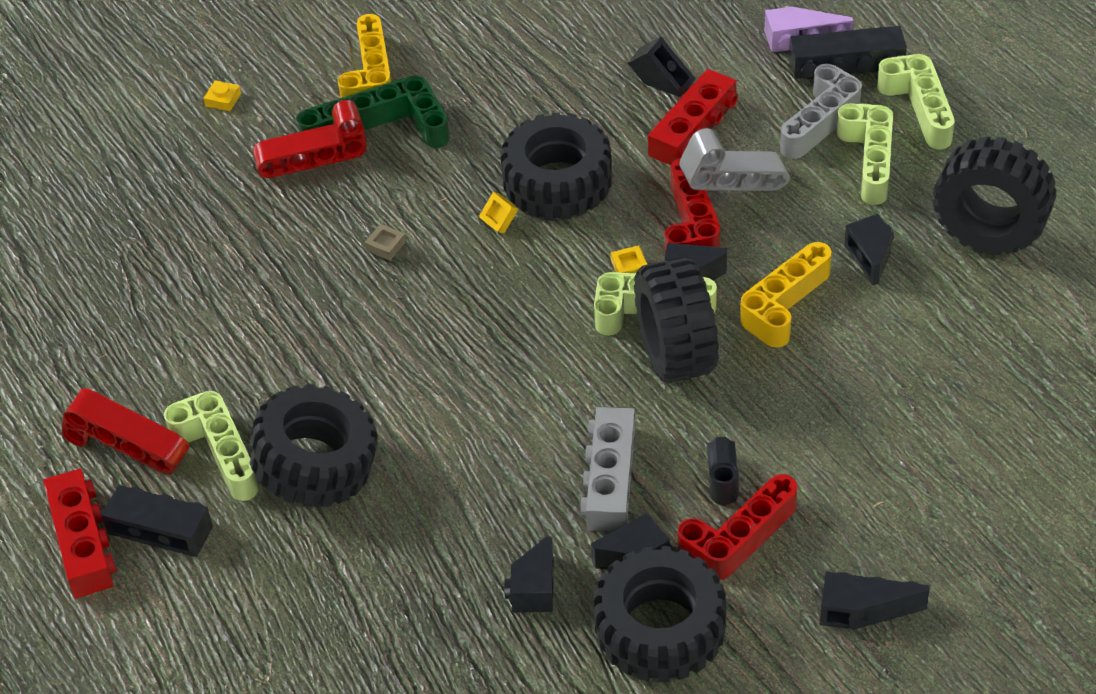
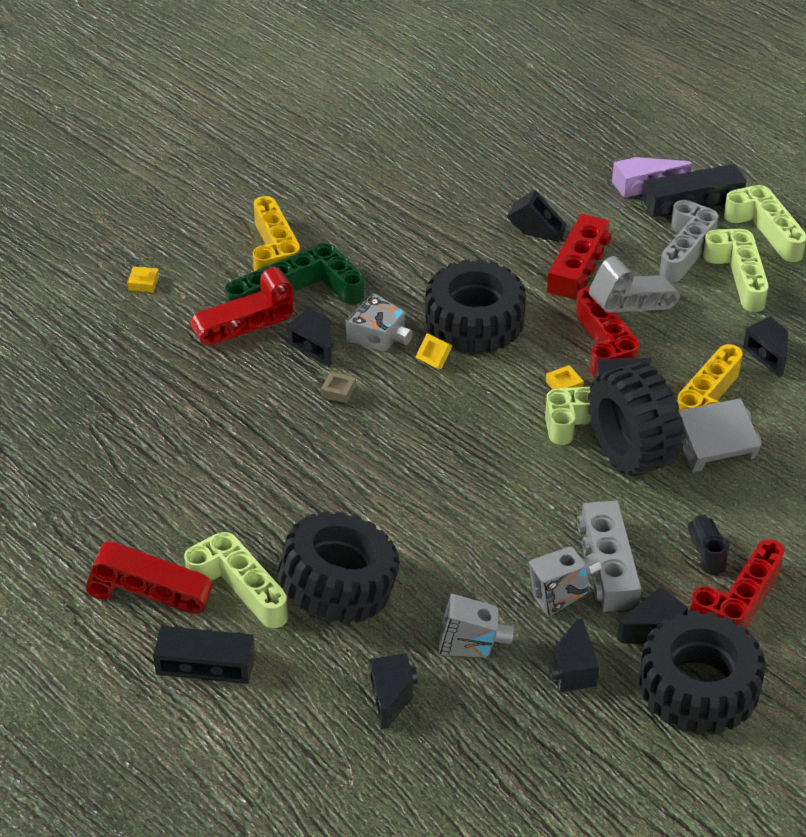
camera: 15 degrees left, 5 degrees down
red brick [43,468,117,599] -> none
none -> black slope [288,308,332,367]
none -> light grey torso [346,293,413,352]
none -> black slope [369,653,418,729]
none -> light grey torso [438,594,514,658]
none -> light grey torso [528,547,601,617]
none -> light grey panel [679,398,762,473]

